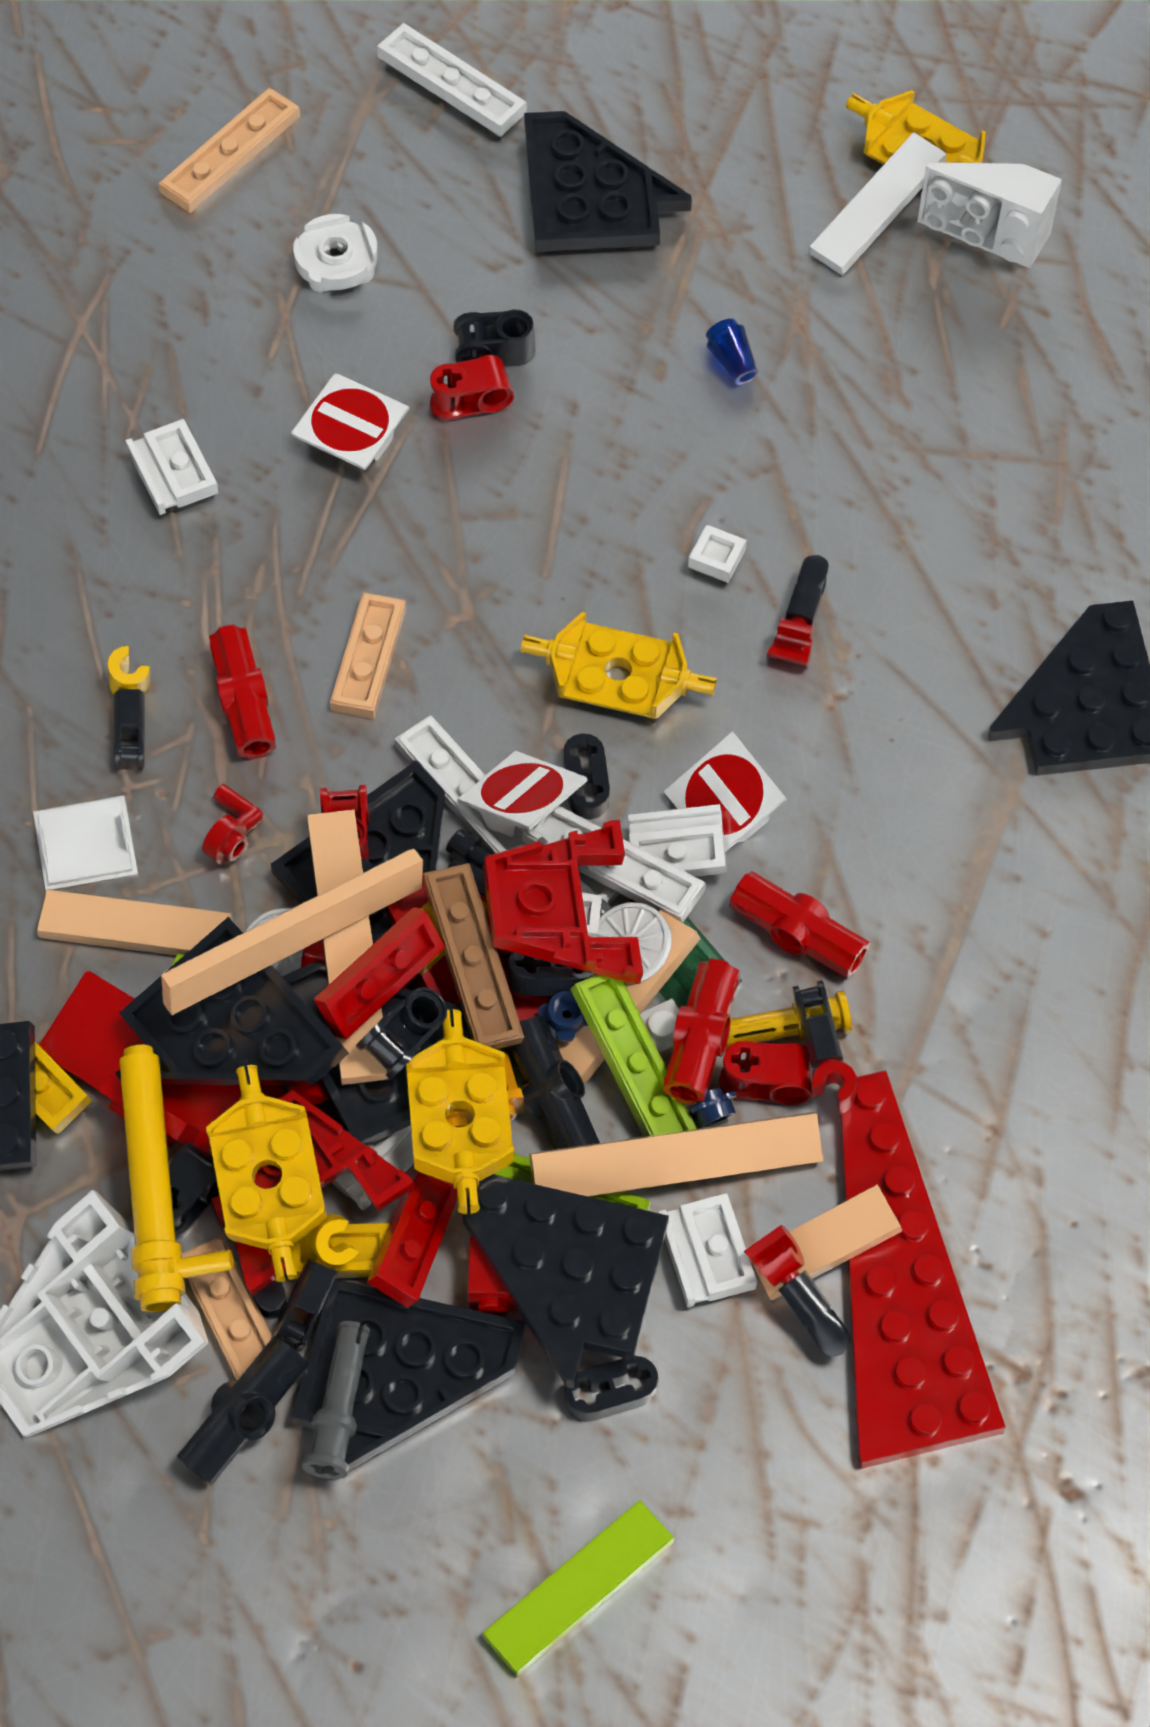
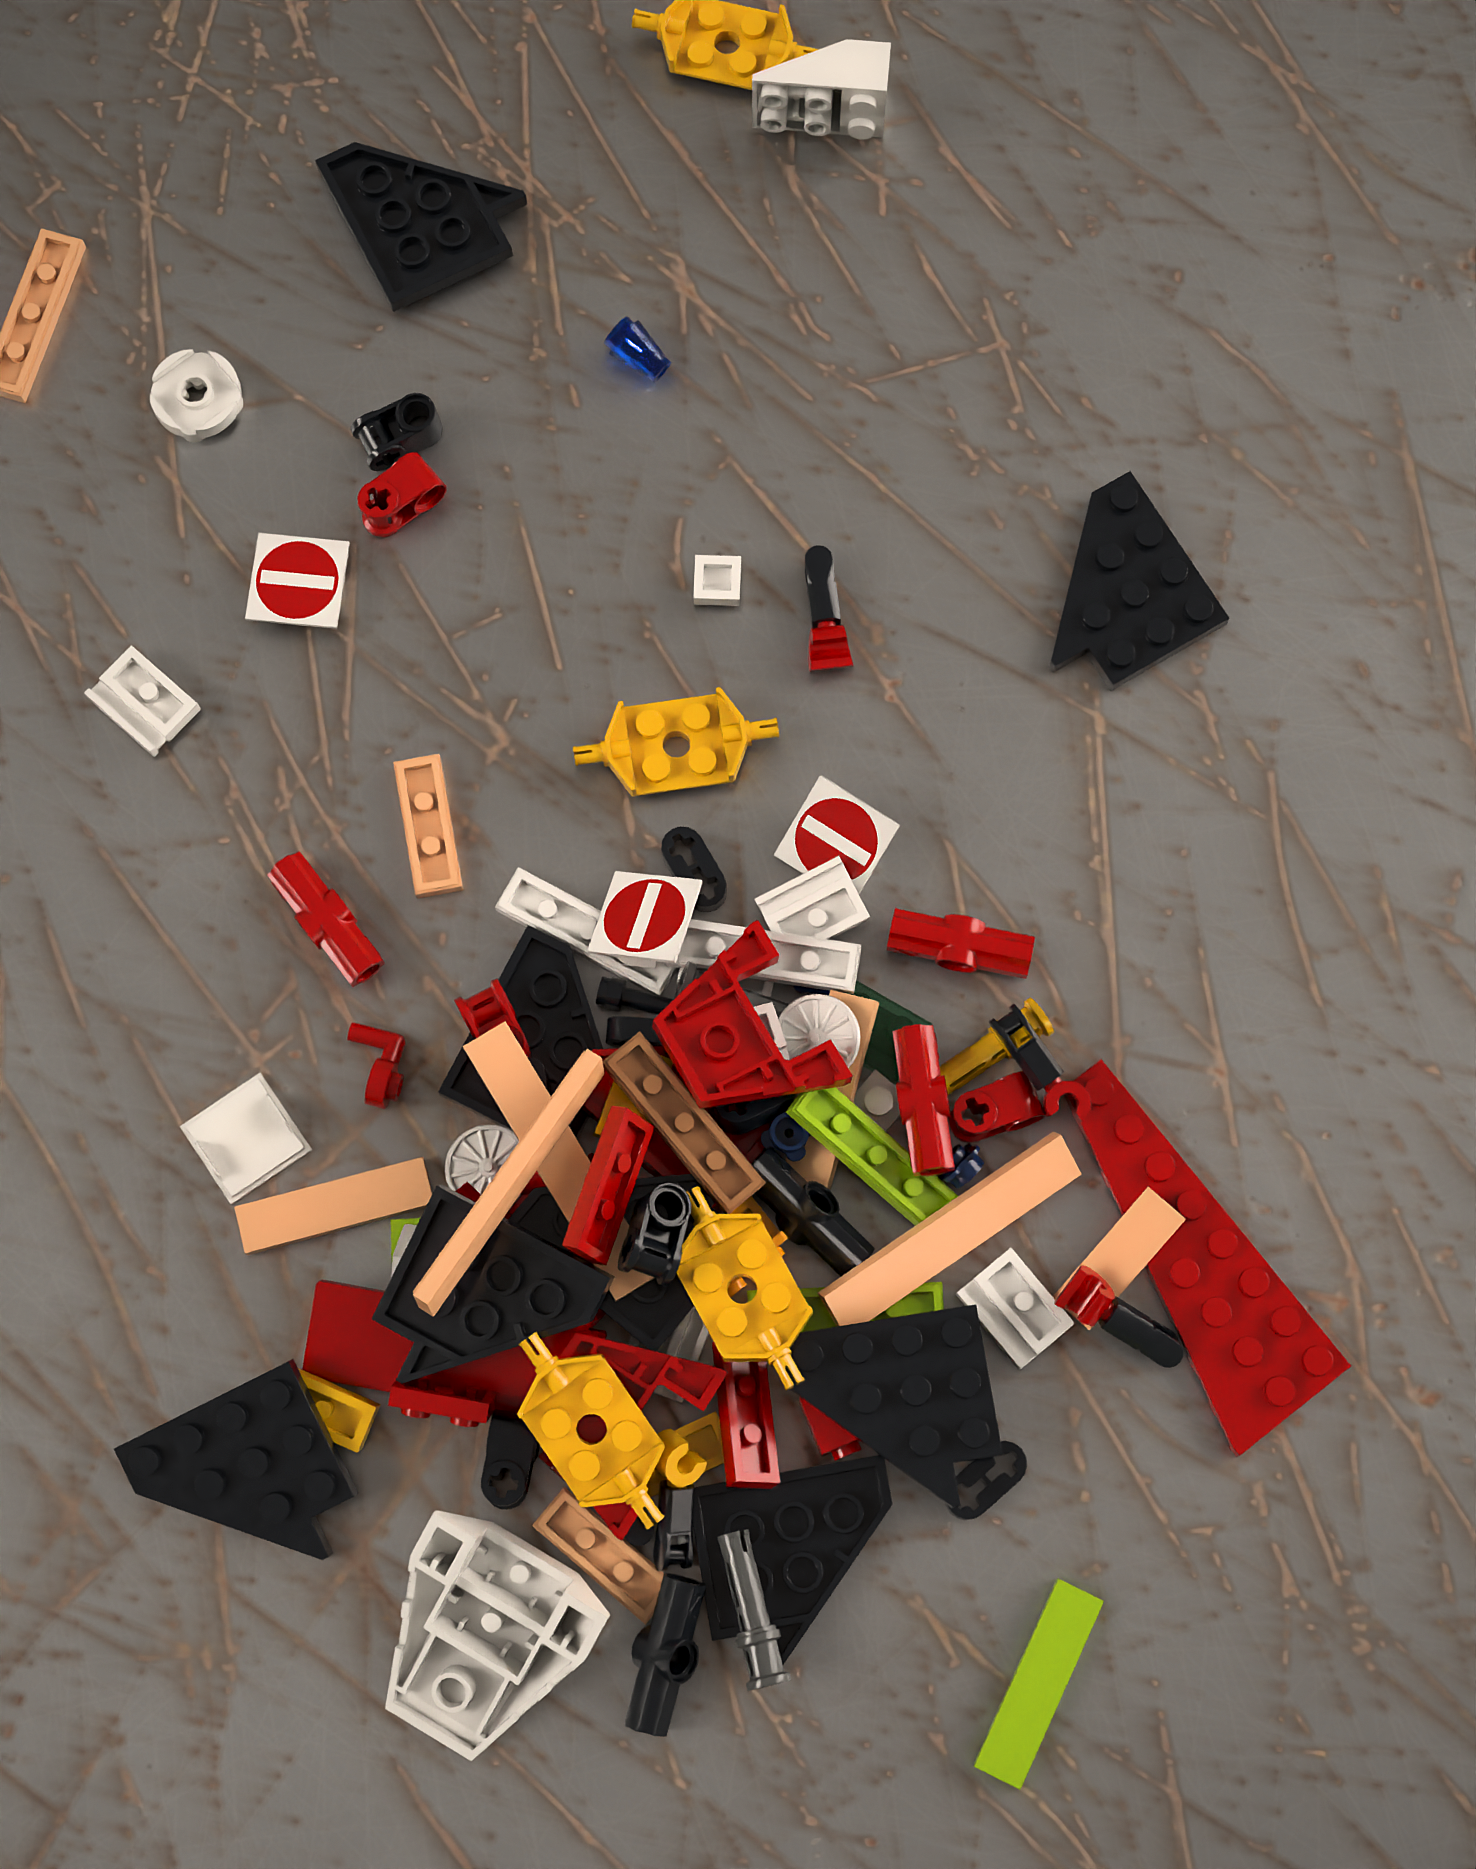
camera: 20 degrees left, 15 degrees up
black piece [108,646,151,768] -> none
yellow cylinder [119,1045,234,1313] -> none
white plate [377,23,527,137] -> none
white tile [809,132,946,276] -> none

